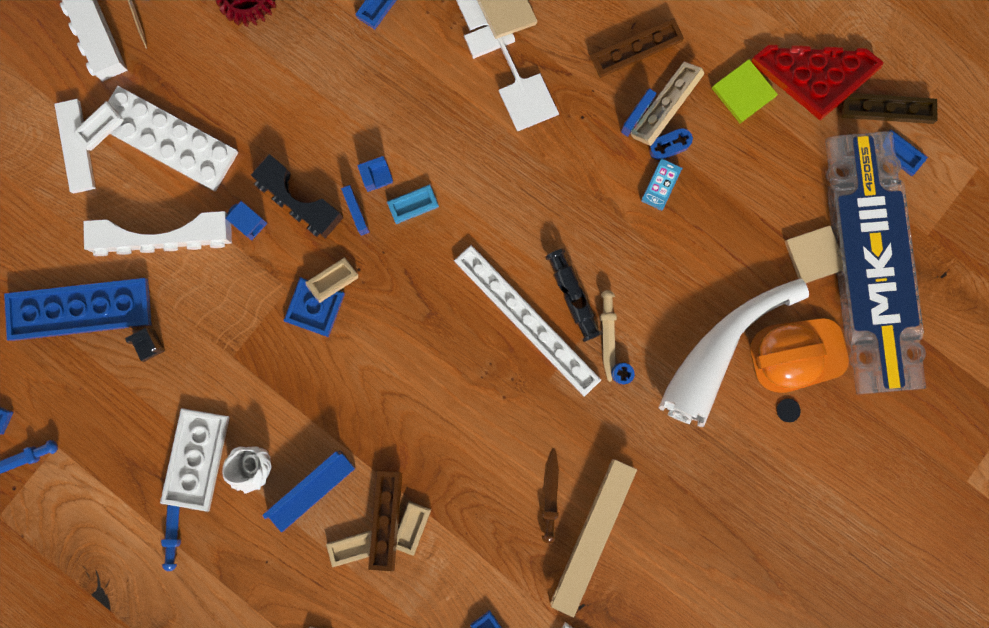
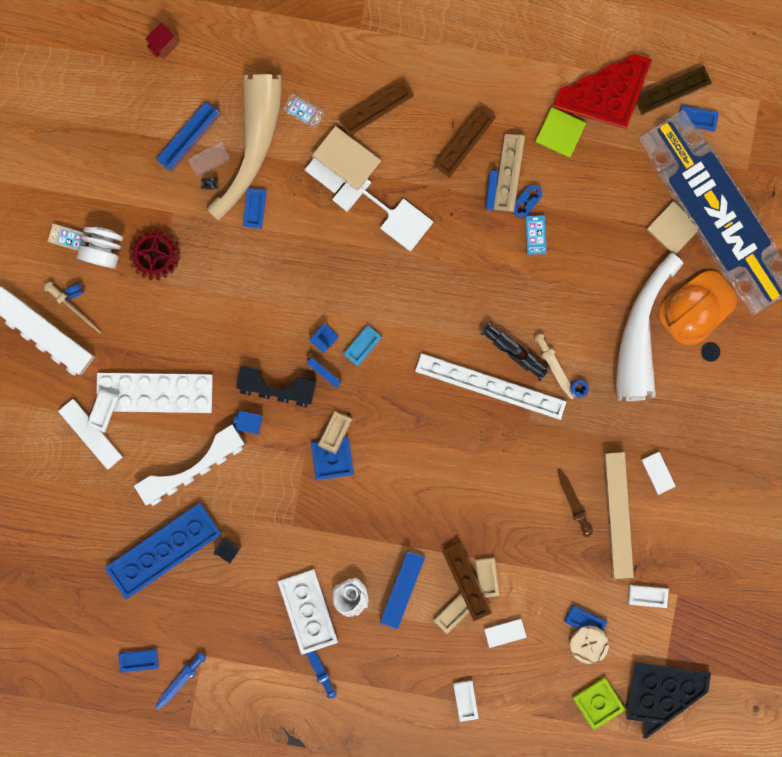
camera: 30 degrees left, 5 degrees up
none -> white tile [484,618,526,648]
none -> white tile [641,452,676,495]

